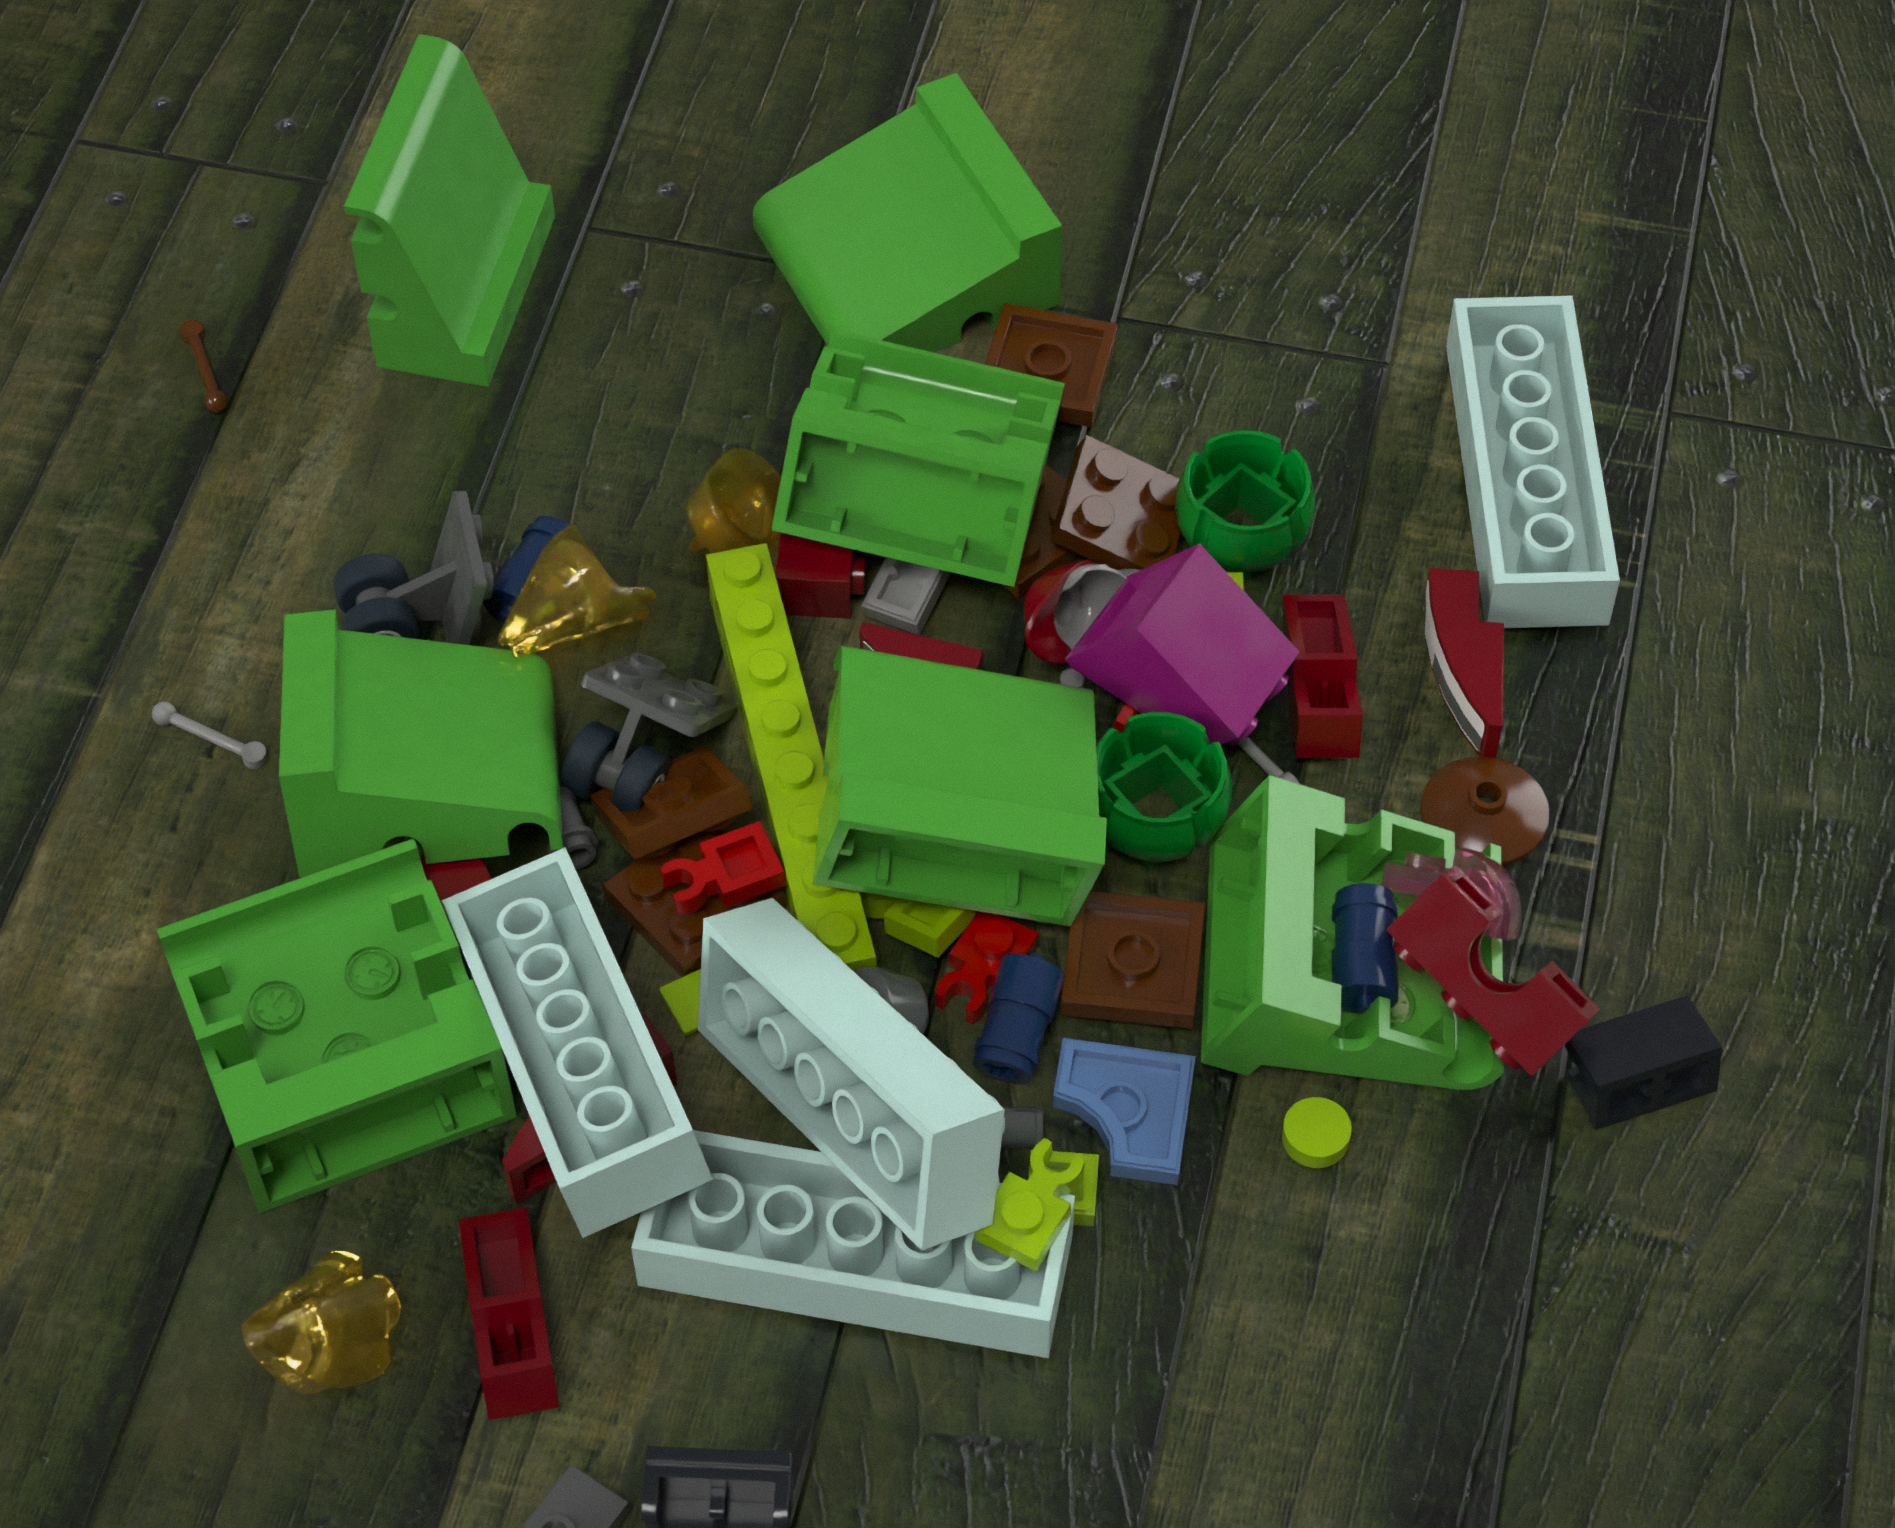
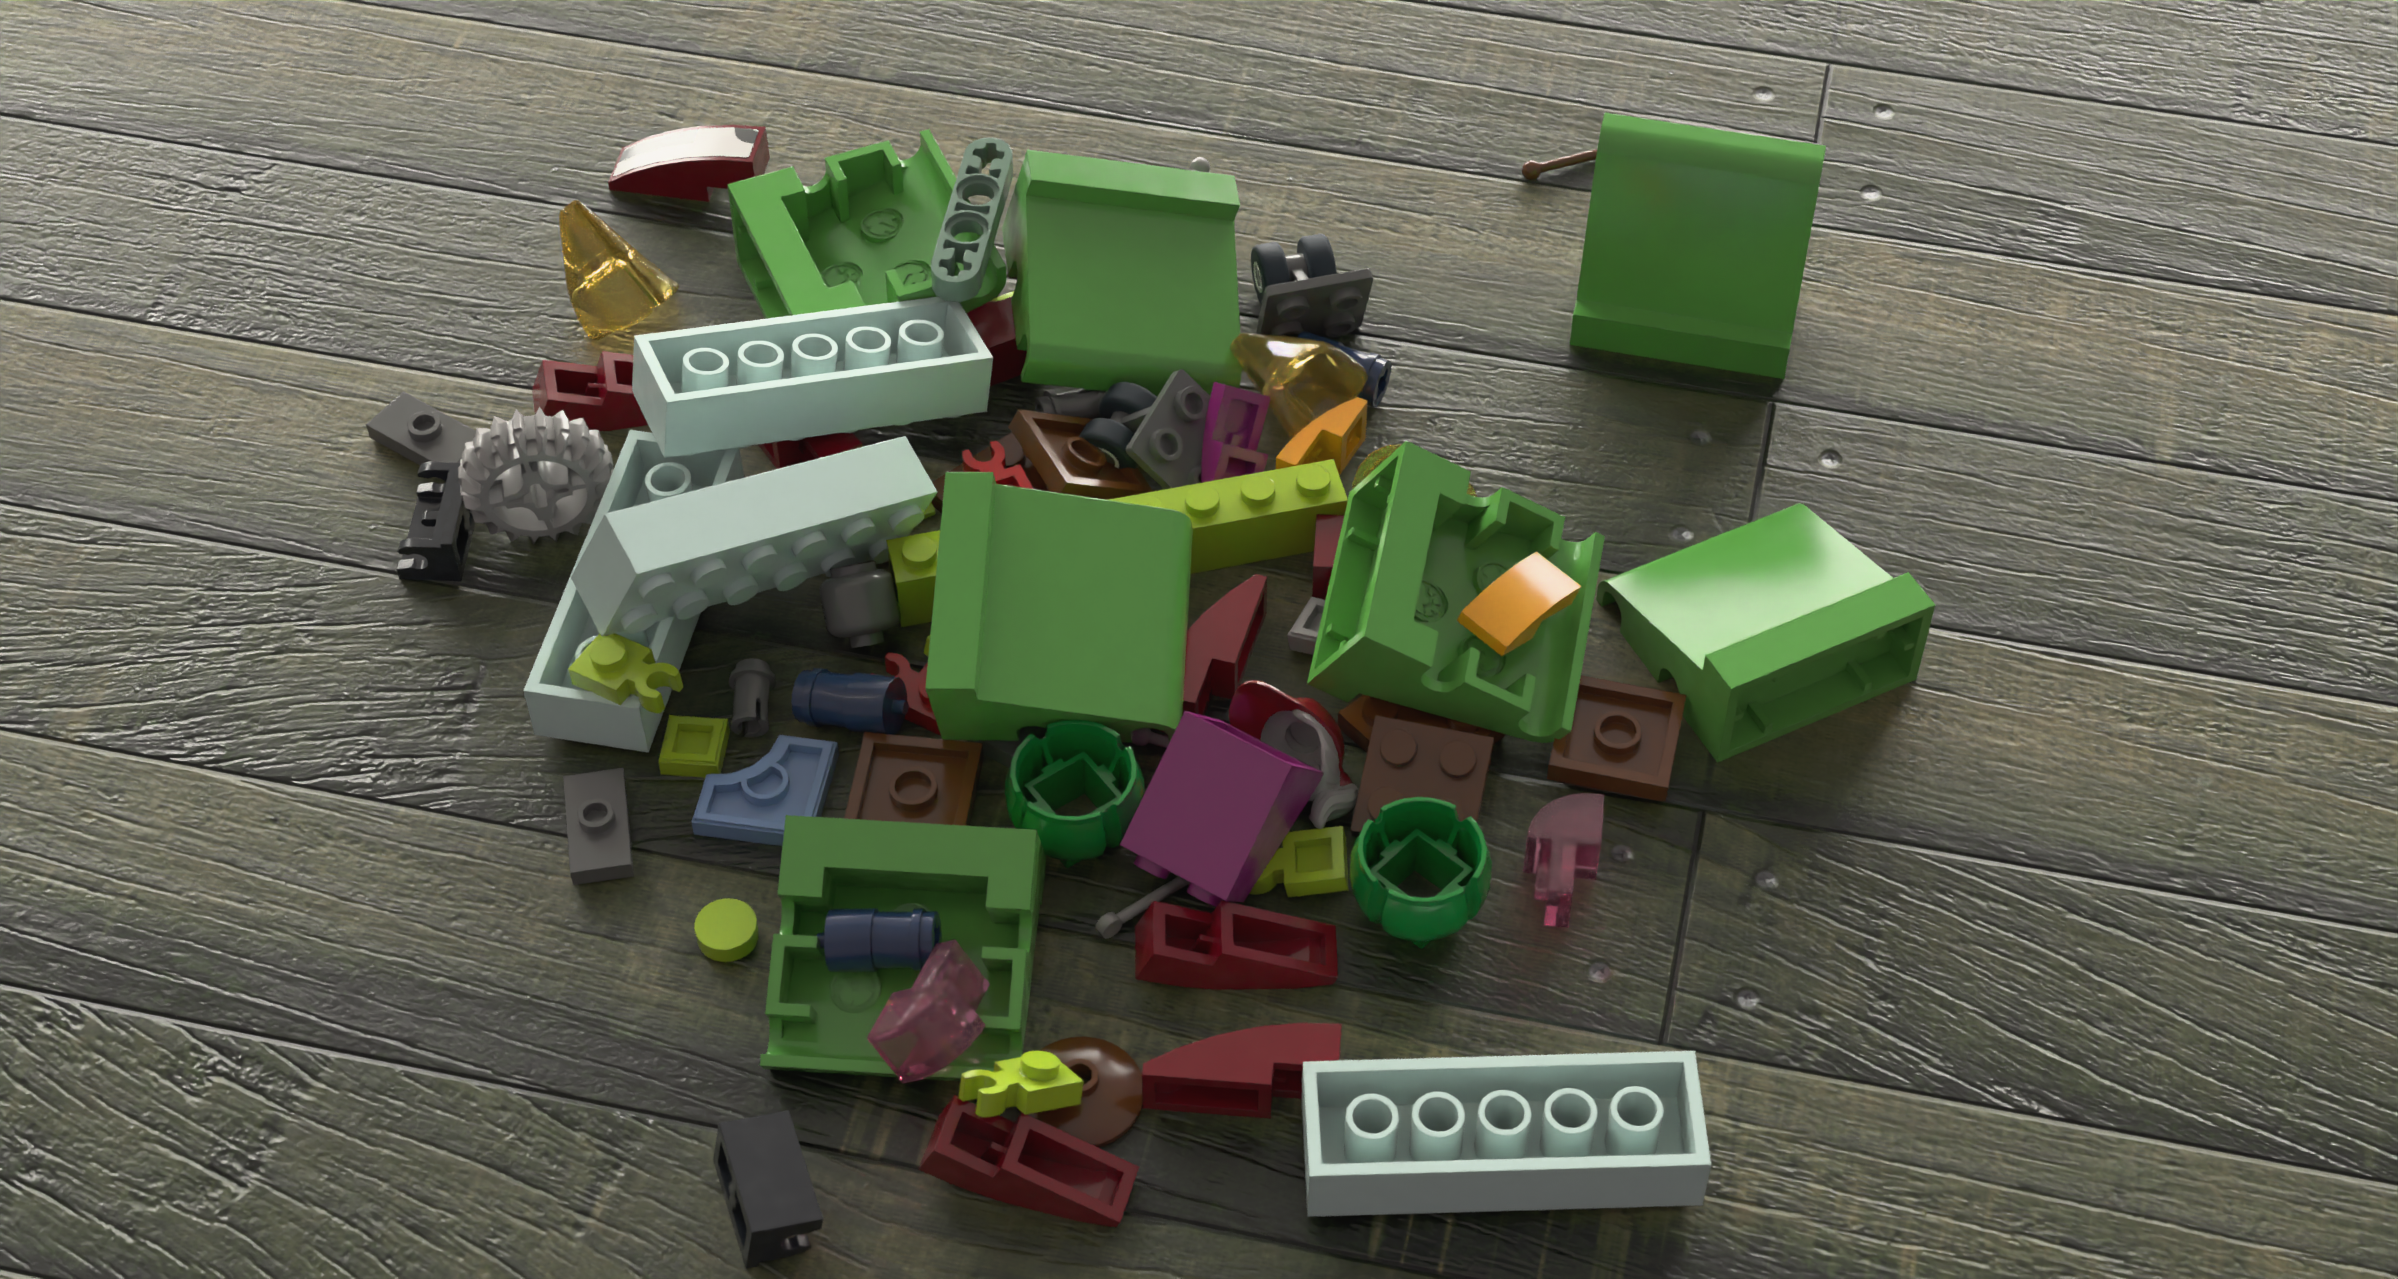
camera: 90 degrees right, 5 degrees down
dark red arch [1386,865,1600,1076] -> none
none -> light grey gear [458,407,614,544]
none -> dark grey plate [563,768,634,885]
none -> dark red slope [608,125,770,202]
none -> dark red slope [918,1095,1139,1227]
none -> sand green beam [931,138,1013,302]
none -> lime plate [958,1051,1084,1117]
none -> magenta slope [1201,382,1271,483]
none -> light orange slope [1276,397,1368,474]
none -> light orange slope [1456,551,1581,656]
none -> clear pink brick [1523,793,1604,928]

